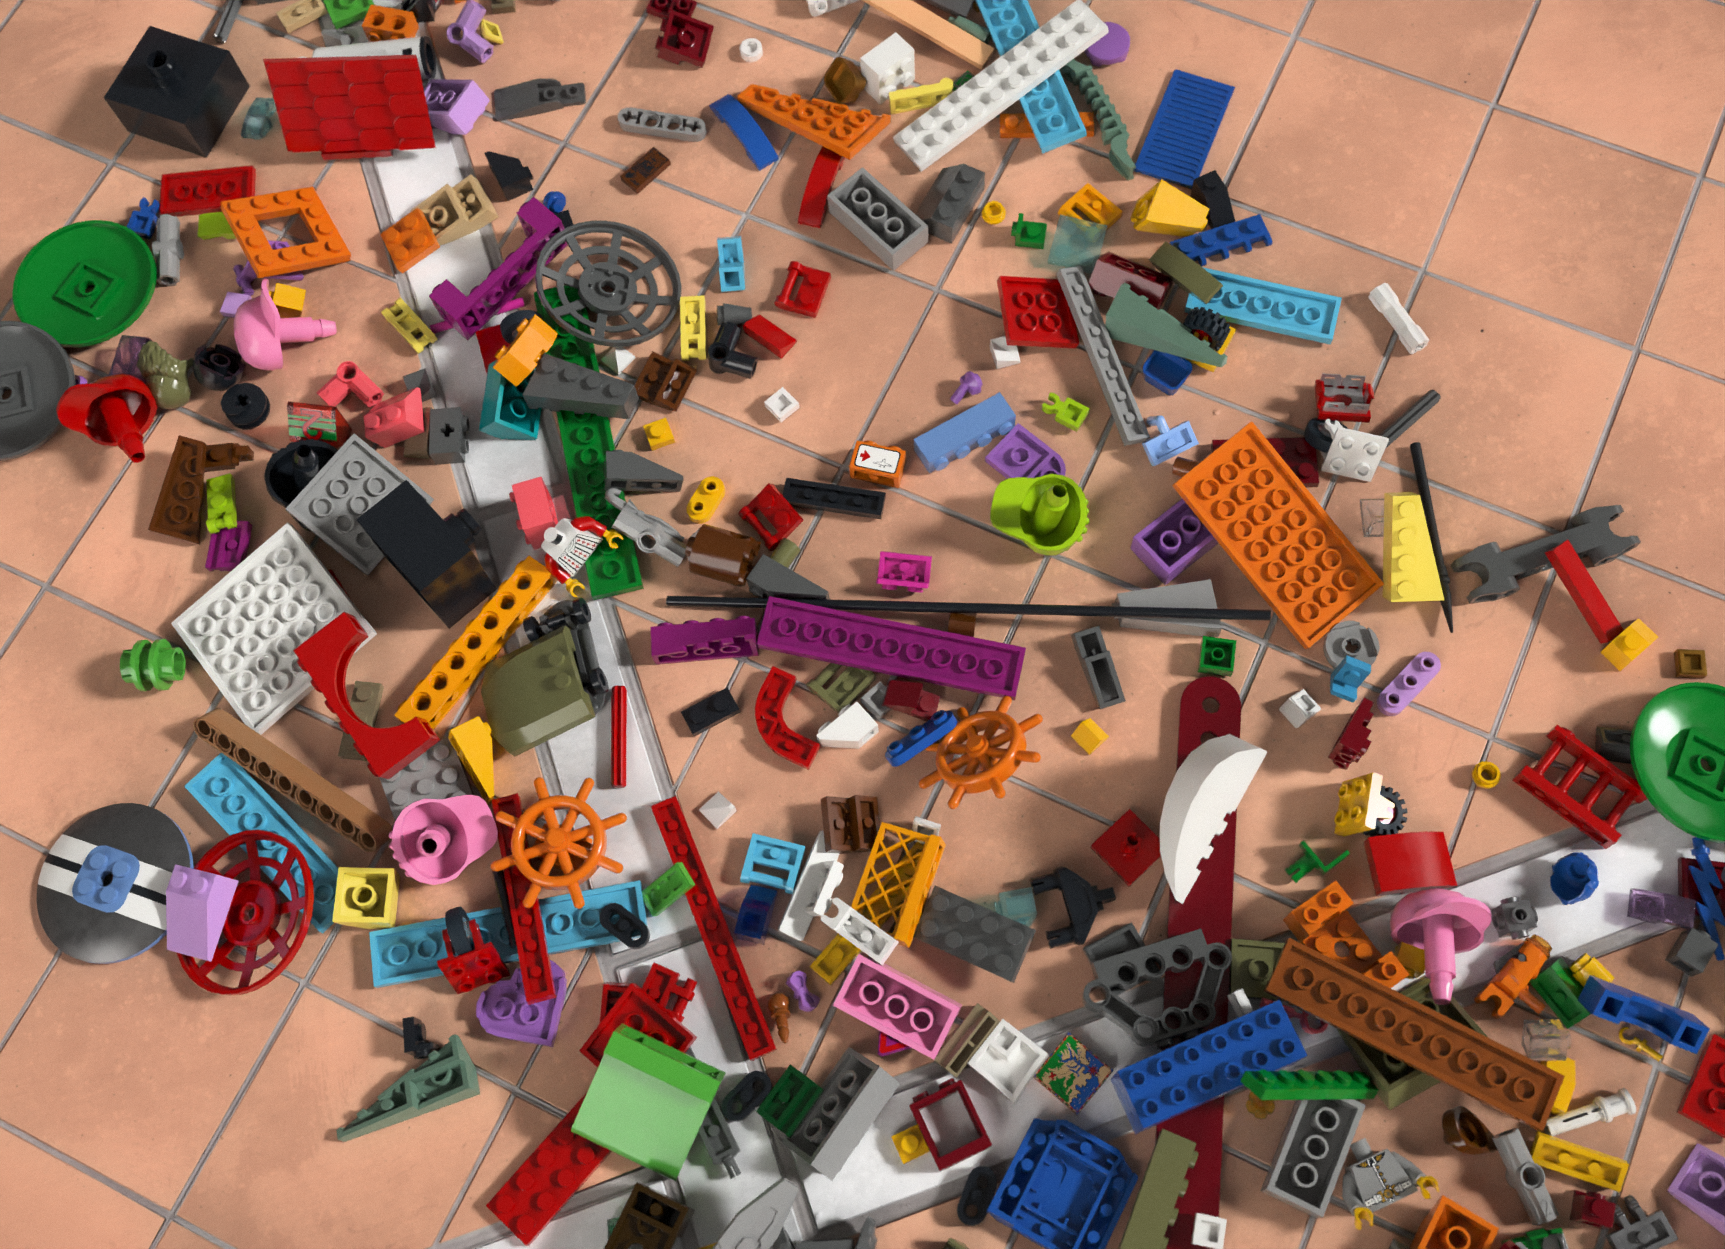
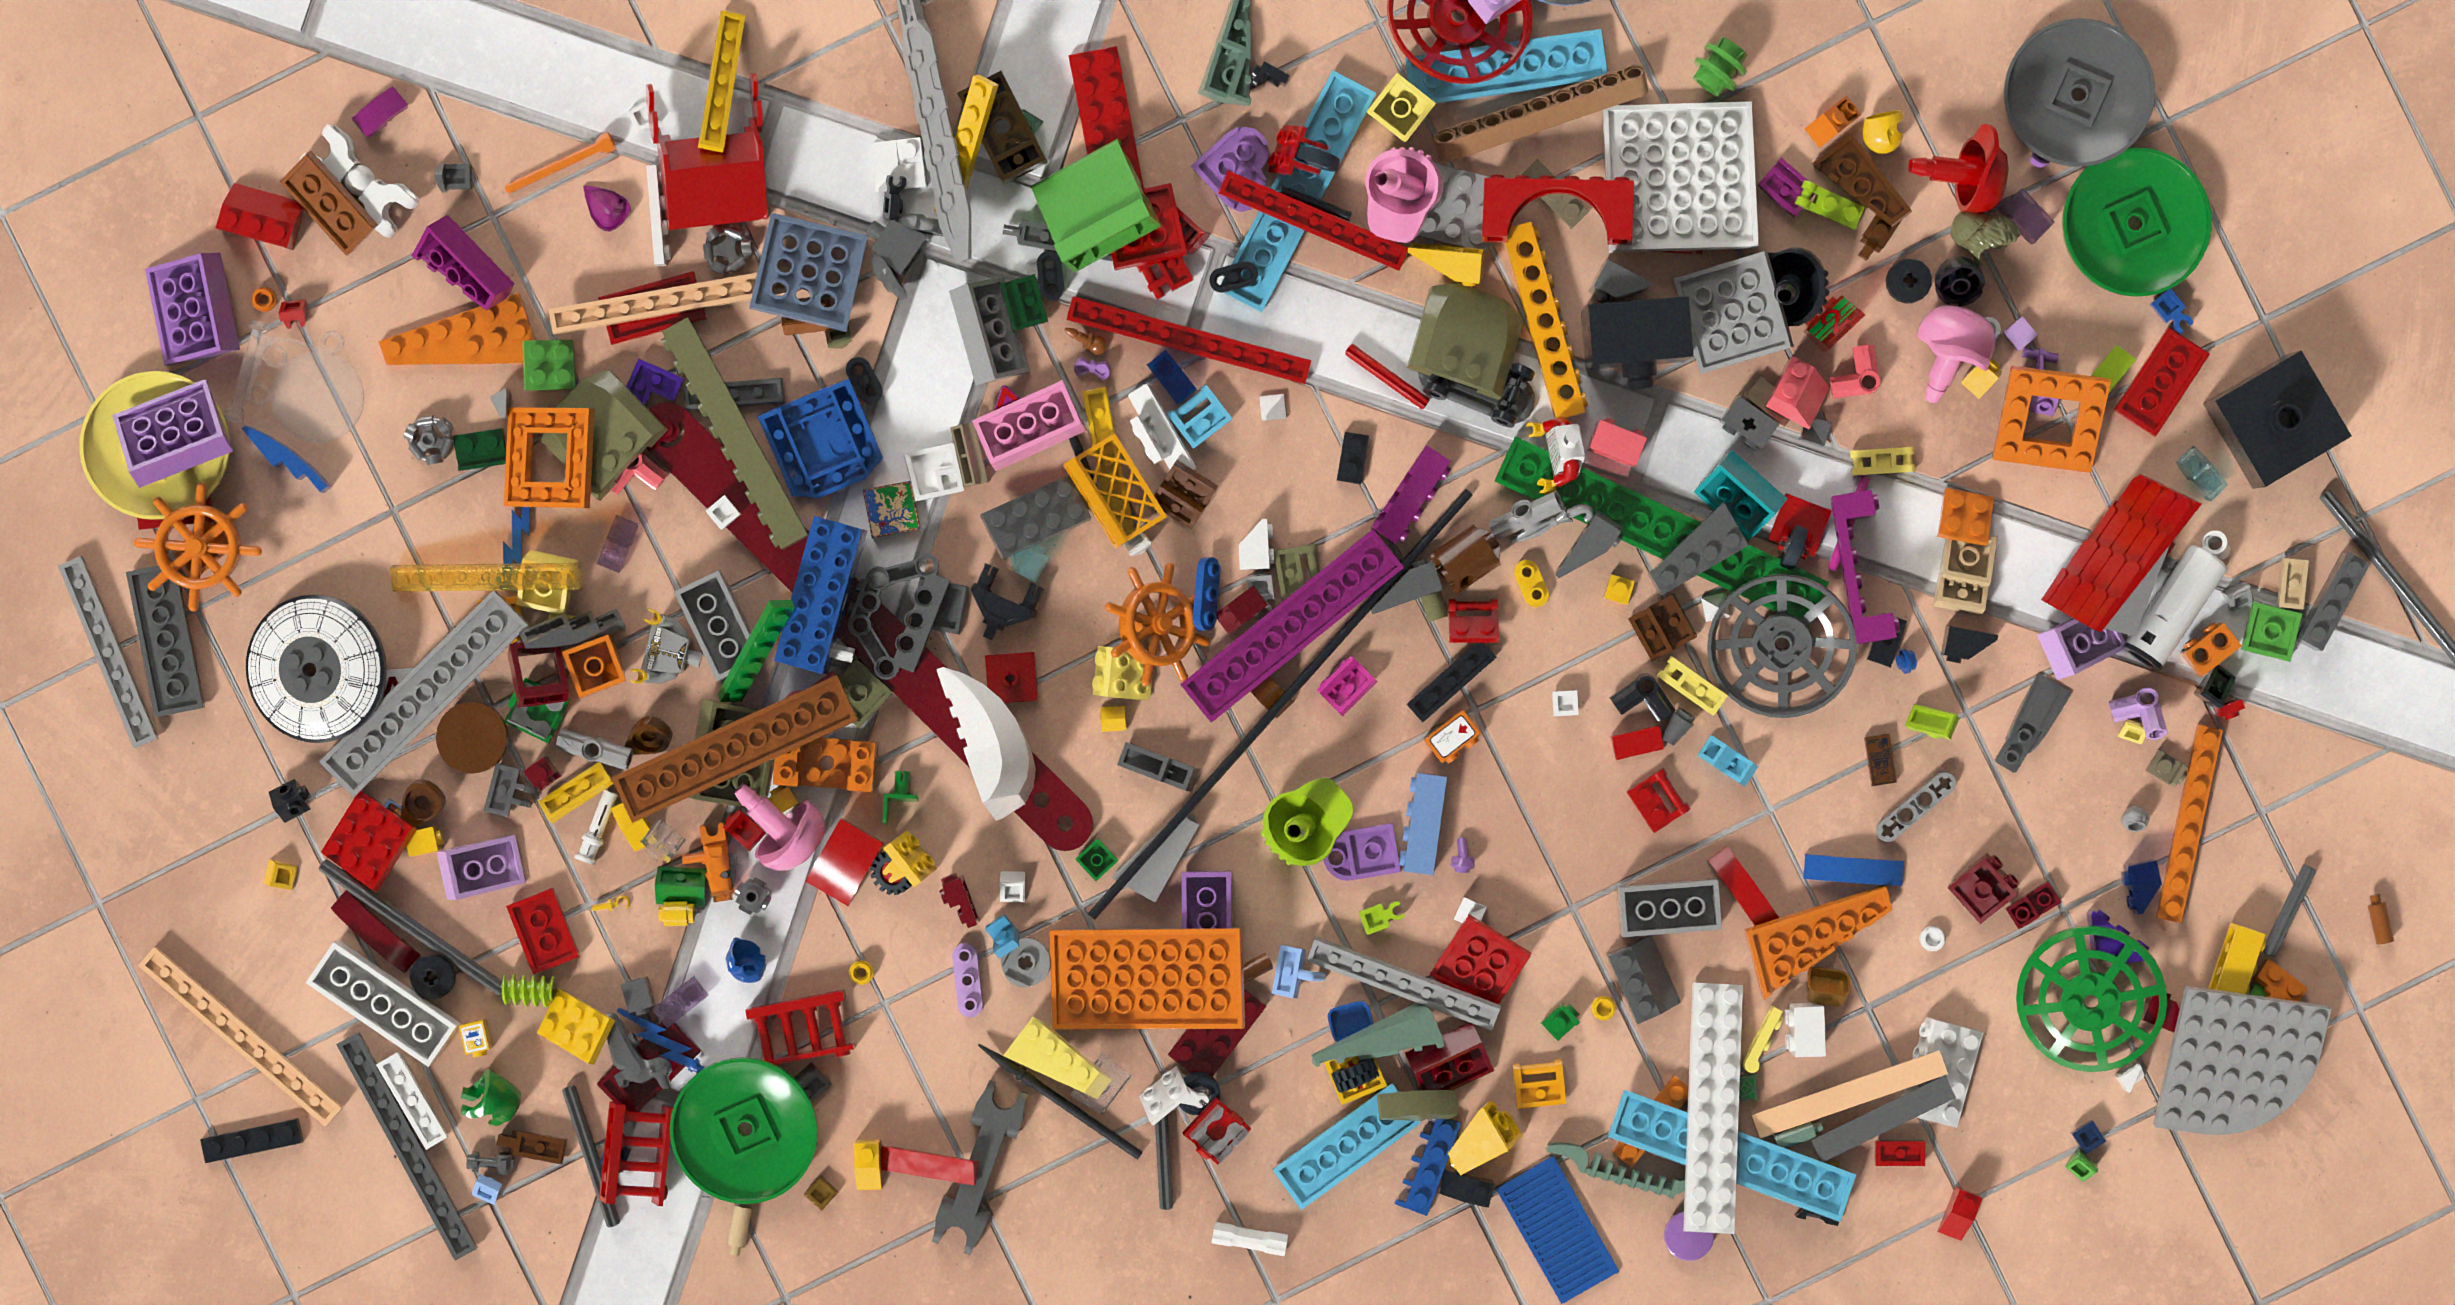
camera: 120 degrees right, 20 degrees up
light grey piece [152,214,184,286] -> none
orange piece [490,777,627,909] -> none
light orange brick [493,314,558,387] -> none
bright green plate [642,862,696,917] -> none
red plate [755,666,821,770] -> none
white plate [821,897,899,965] -> none
yellow plate [891,1124,930,1164] -> none
dark red window [909,1078,992,1172] -> none
clear light blue plate [1048,215,1107,274] -> none
blue arch [1578,975,1710,1054] -> none
none -> red bracket [723,809,766,851]
none -> light yellow bracket [1092,646,1153,700]
none -> dark grey slope [1588,260,1652,303]
none -> orange slope [1804,96,1861,148]
none -> yellow helmet [1863,110,1904,154]
none -> lime tile [1905,704,1960,740]

